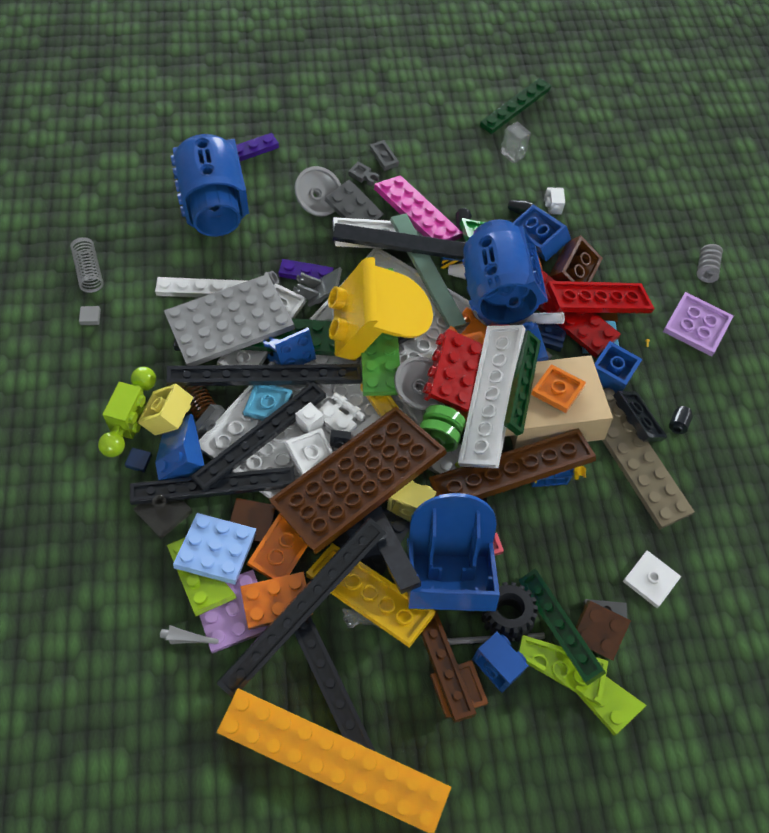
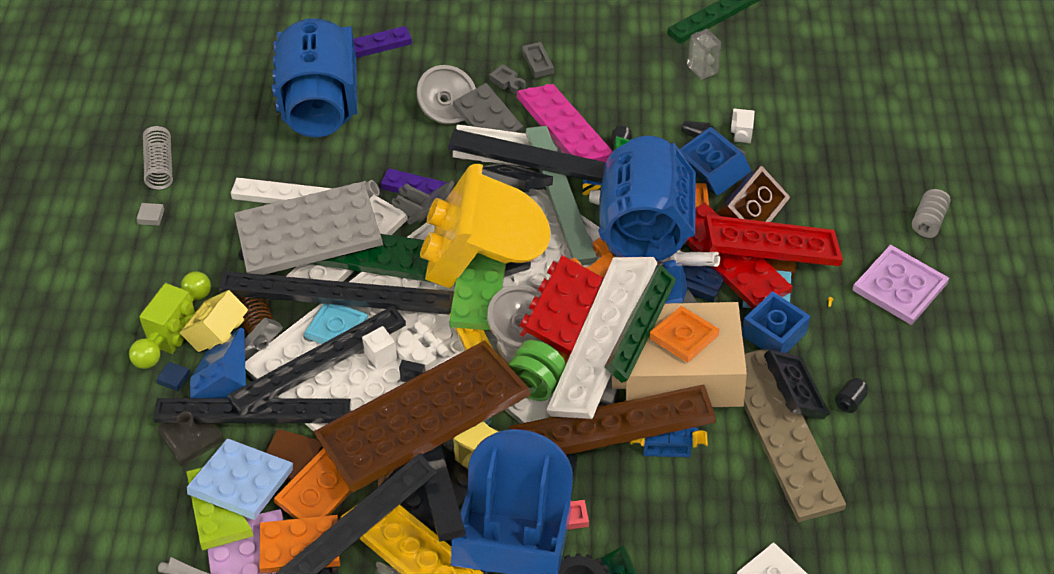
camera: 15 degrees right, 10 degrees down
blue plate [263,328,316,365] -> none
white plate [285,428,333,476] -> none
none -> black plate [482,163,553,192]

